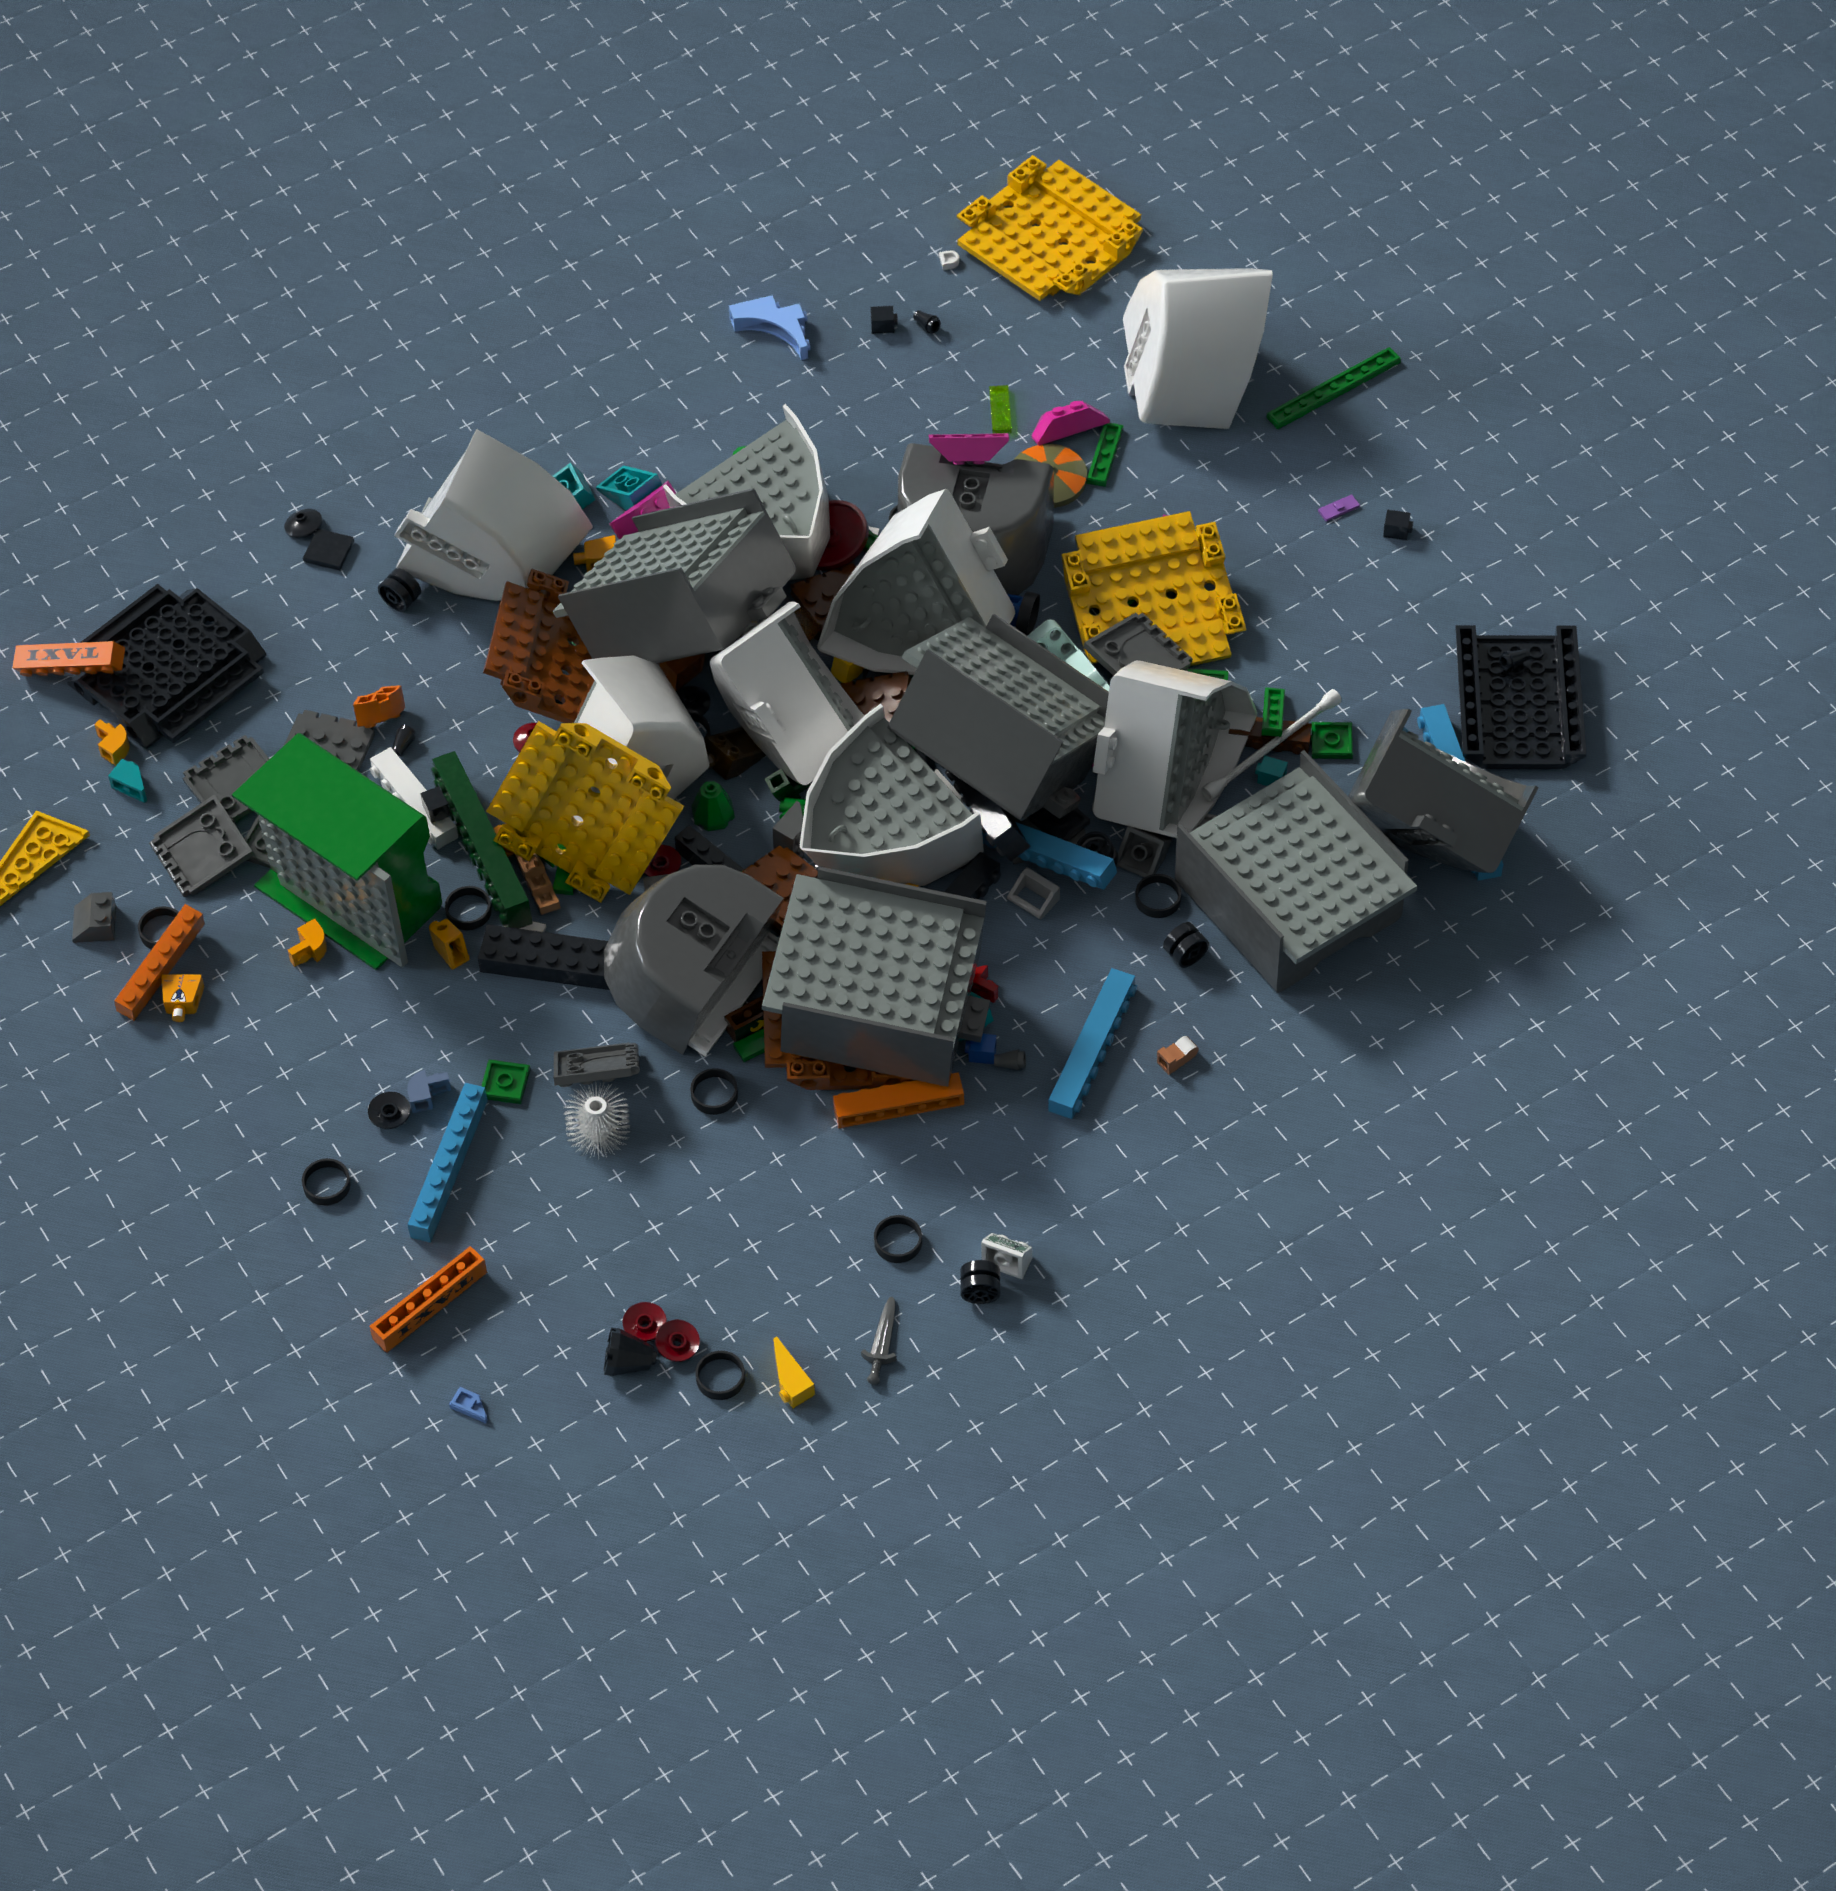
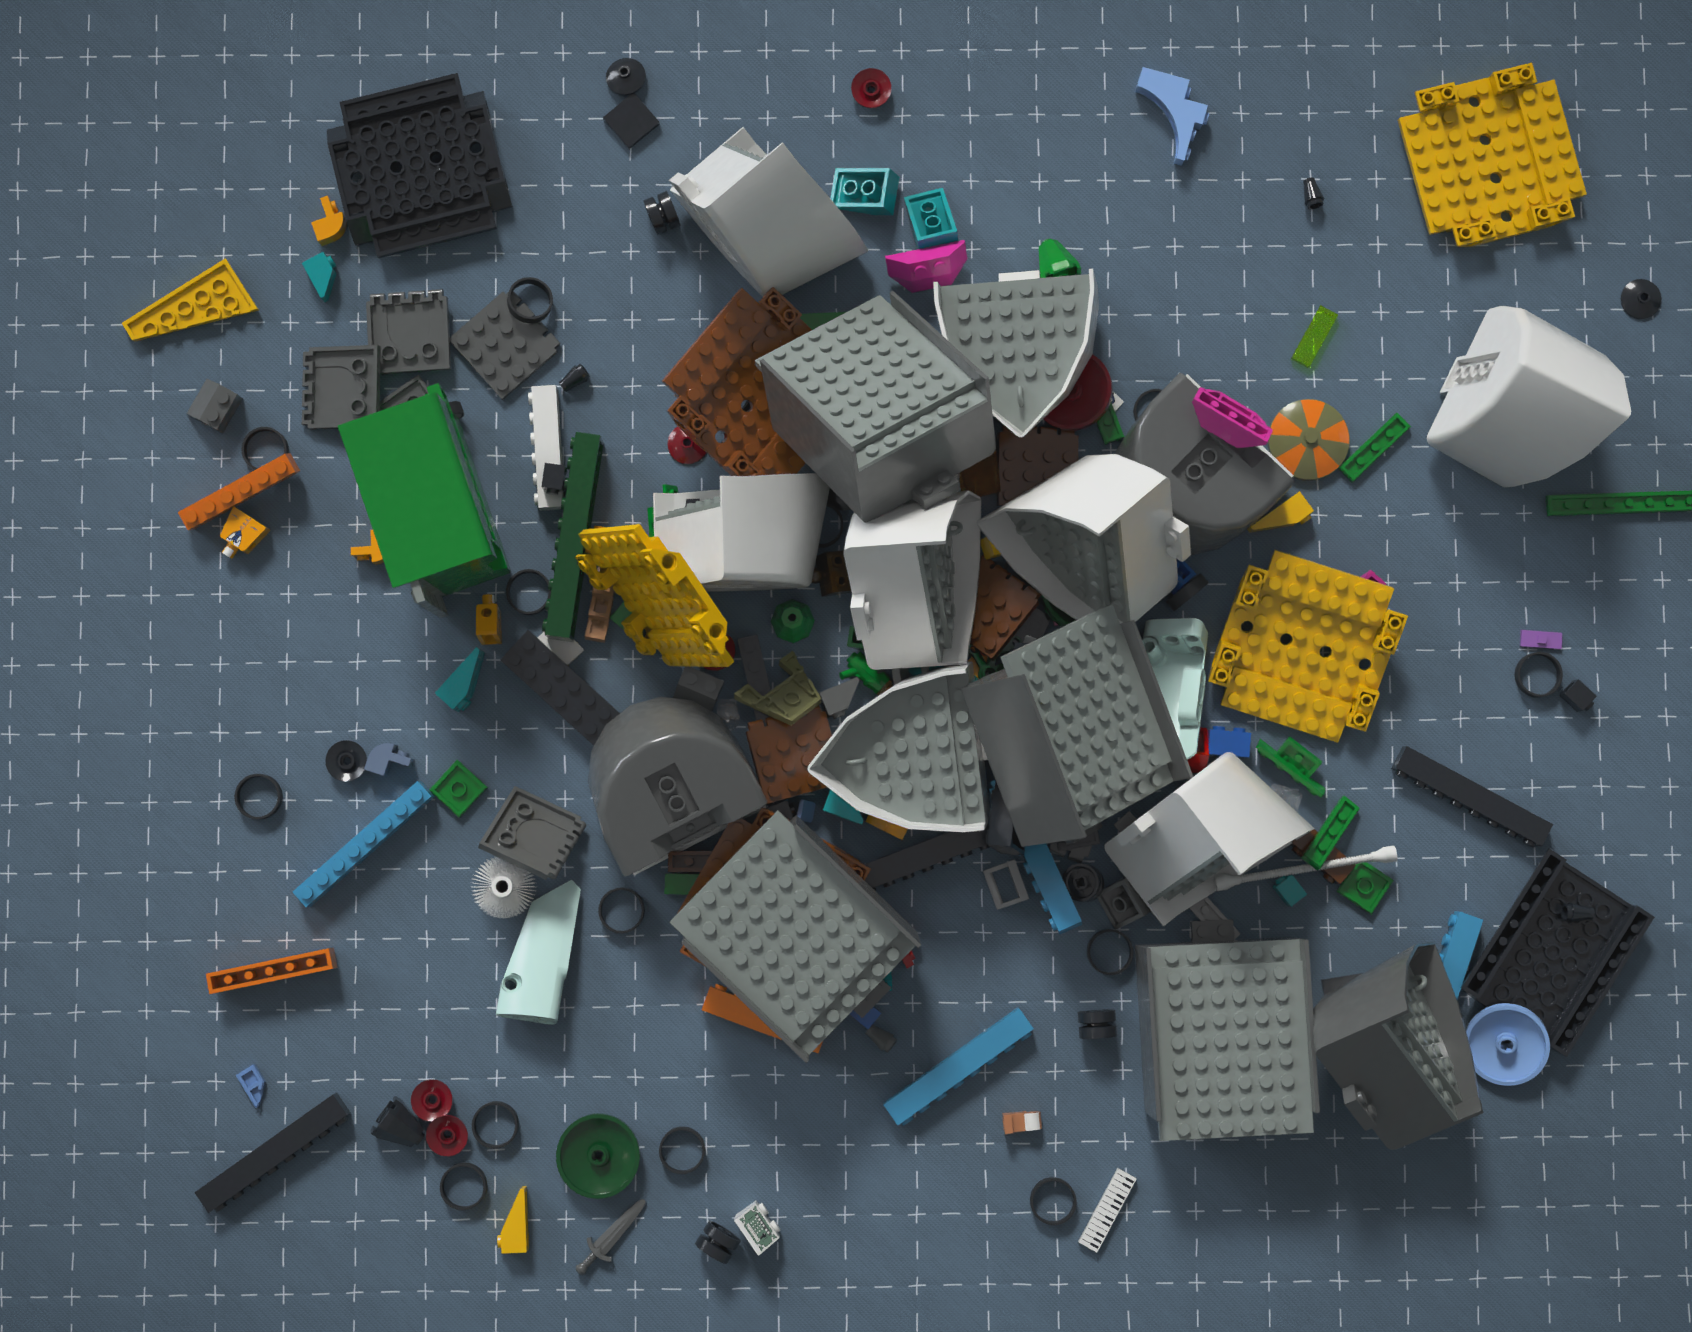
camera: 25 degrees right, 30 degrees up
orange brick [12,641,125,677] -> none
orange brick [353,685,406,728] -> none
light orange torso [573,535,616,572] -> none
black brick [871,306,898,334] -> none
white tile [939,251,959,270] -> none
dark pink wedge [1032,401,1110,446] -> none
dark grey hinge [1083,613,1193,676] -> none
none -> black brick [194,1093,351,1213]
none -> teal slope [435,647,485,712]
none -> black tyre [472,1101,519,1149]
none -> light aqua panel [496,880,581,1025]
none -> black tyre [507,277,553,324]
none -> dark green dish [556,1113,640,1199]
none -> olive wing [734,651,821,726]
none -> dark red dish [851,68,891,108]
none -> black tyre [1030,1177,1077,1225]
none -> white tile [1078,1168,1136,1252]
none -> yellow slope [1247,491,1314,533]
none -> black brick [1391,746,1553,848]
none -> light blue dish [1466,1003,1550,1086]
none -> black tyre [1515,652,1563,698]
none -> black dish [1621,279,1662,319]

